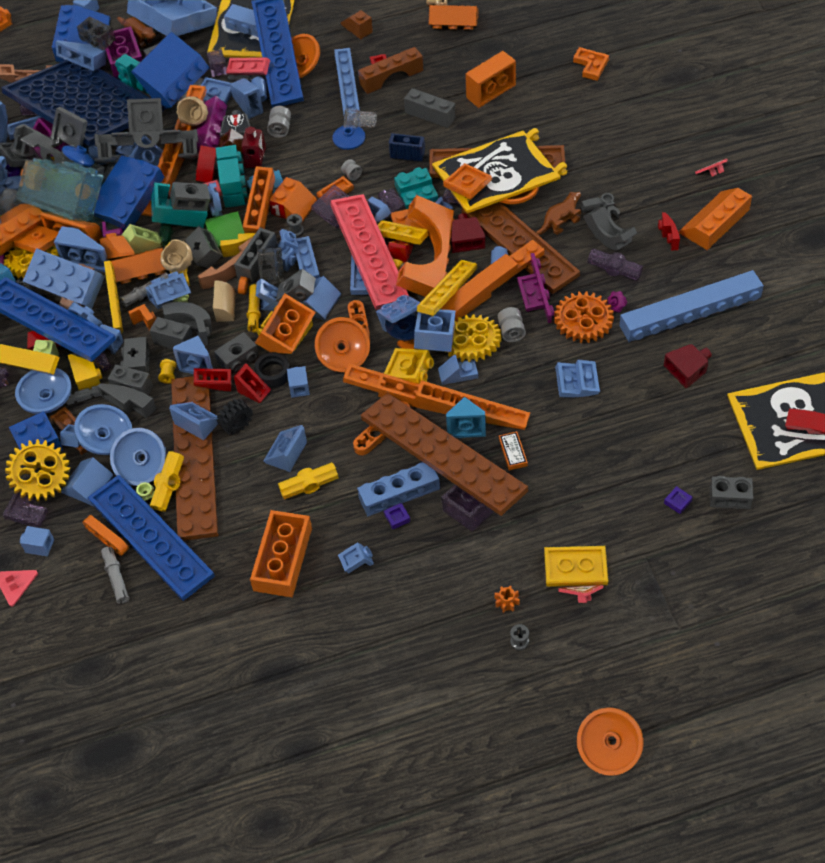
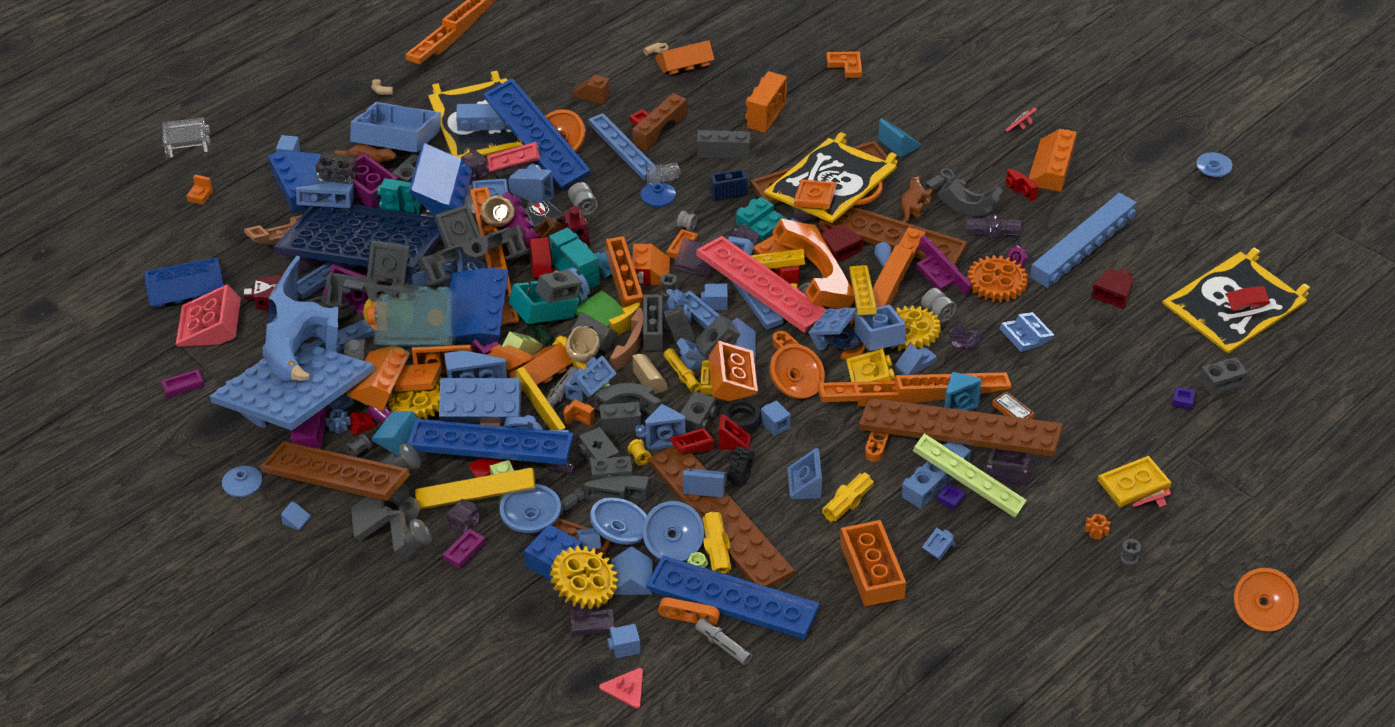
camera: 30 degrees left, 10 degrees down
blue dish [62,145,94,167] -> none
yellow slope [68,354,103,390] -> none
orange tile [238,276,249,295] -> none
none -> medium blue brick [701,284,728,310]
none -> dark azure slope [878,118,921,157]
none -> yellowish green plate [913,433,1027,518]
none -> clear purple bracket [948,321,982,348]

